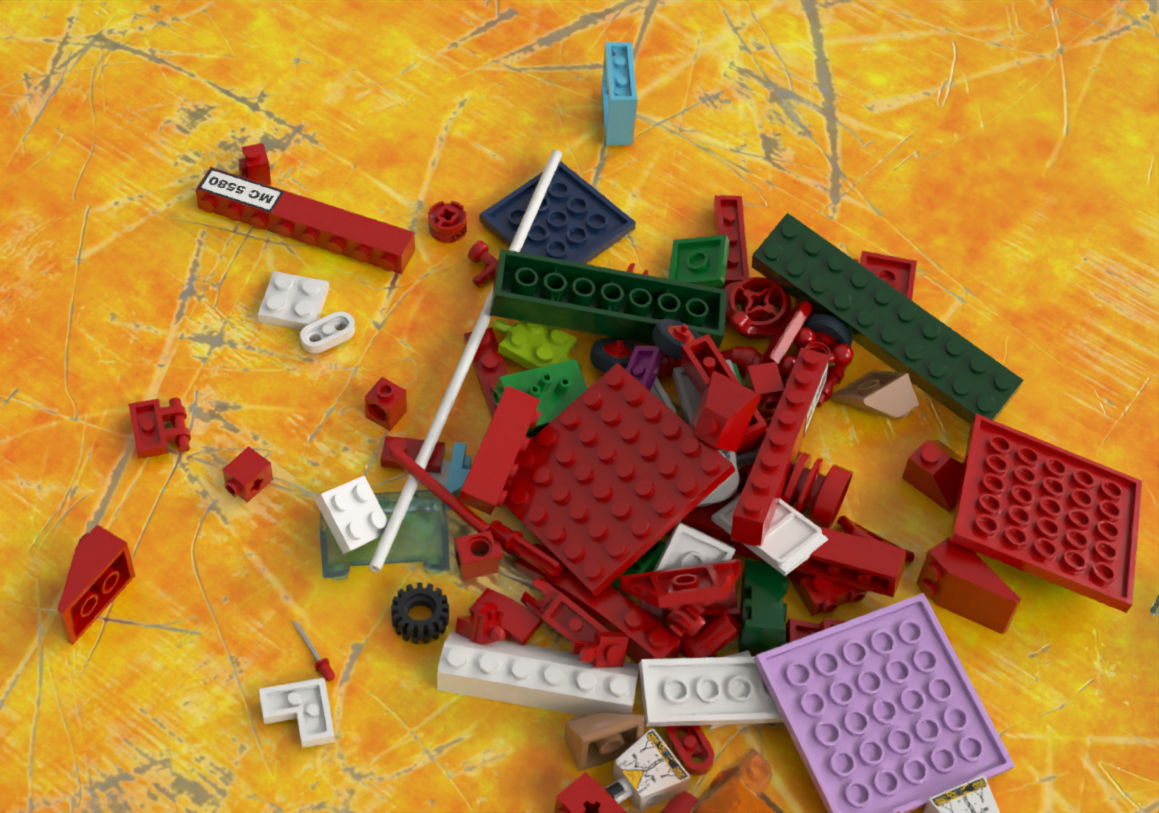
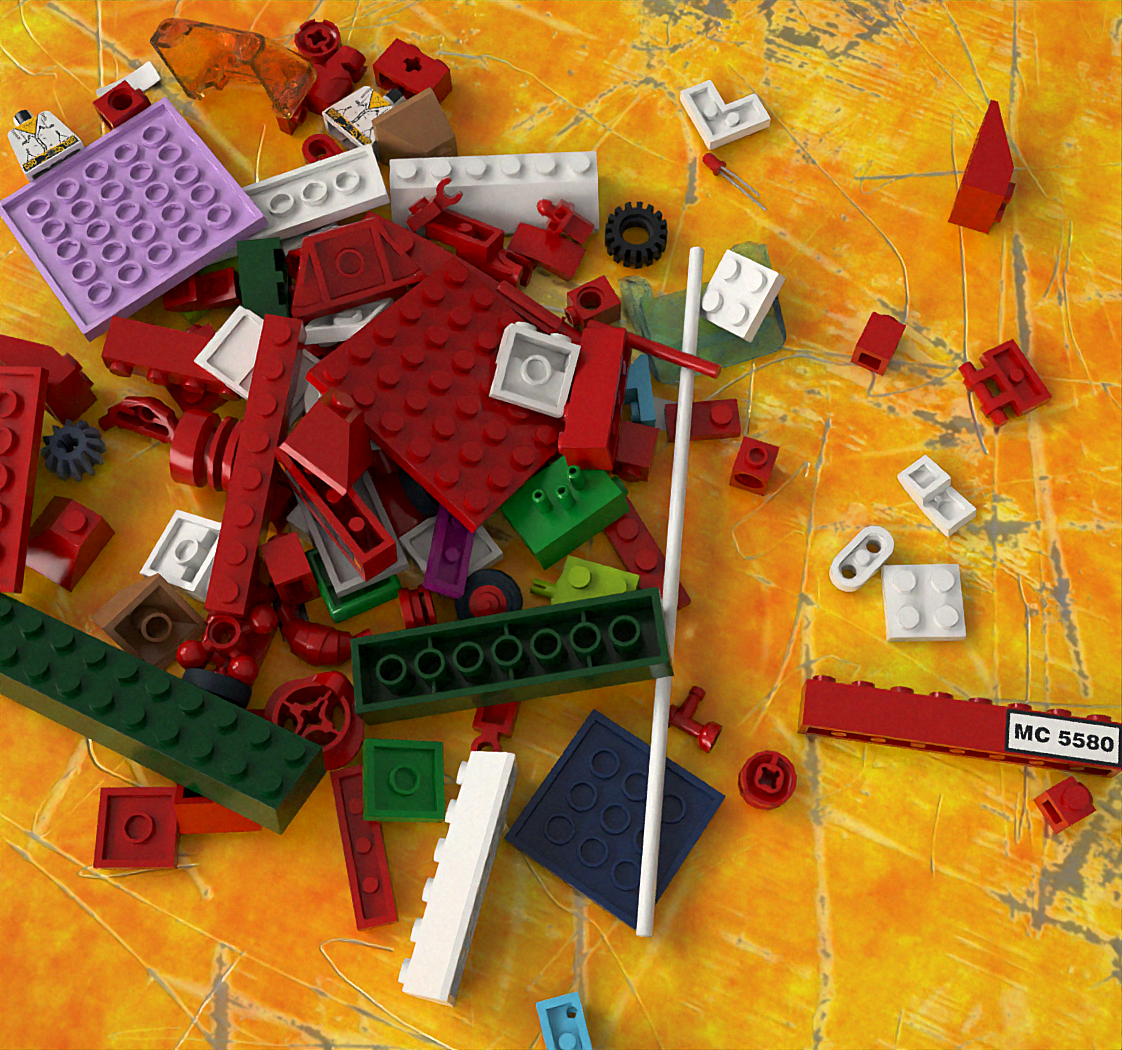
camera: 175 degrees right, 15 degrees up
black wheel [652,319,701,360] -> none
red tile [757,300,814,365] -> none
none -> sand blue gear [40,419,107,482]
none -> white plate [140,510,222,603]
none -> white slope [398,751,519,1007]
none -> white plate [489,322,581,419]
none -> red brick [612,420,659,482]
none -> white slope [898,455,976,537]

